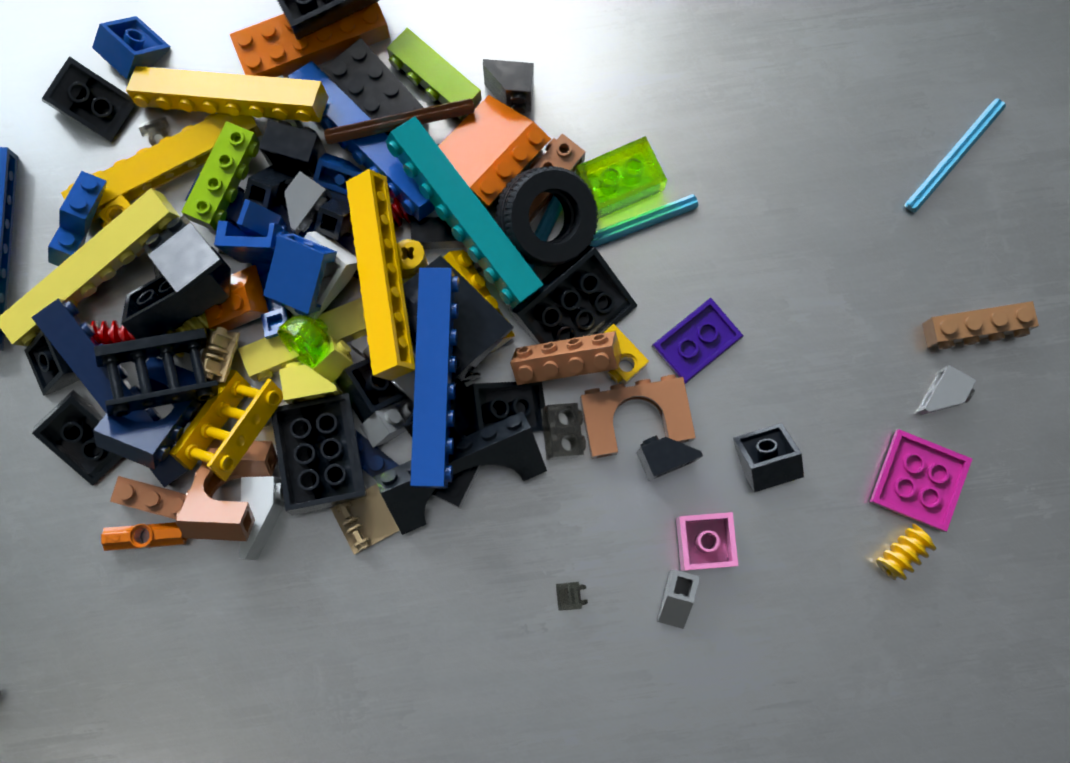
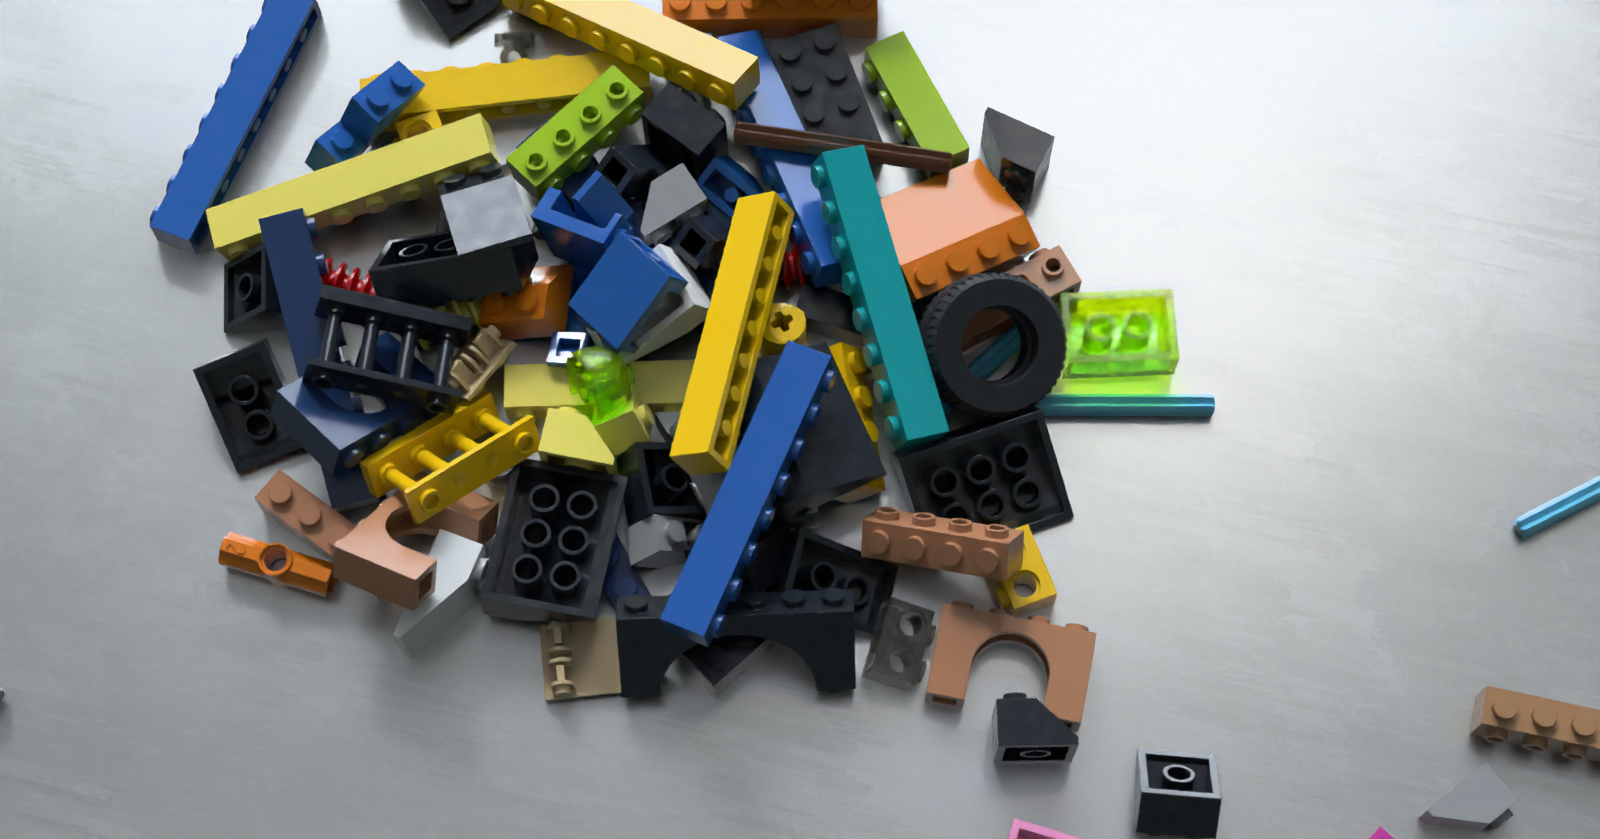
camera: 25 degrees right, 10 degrees down
dark purple tile [652,297,744,384] -> none

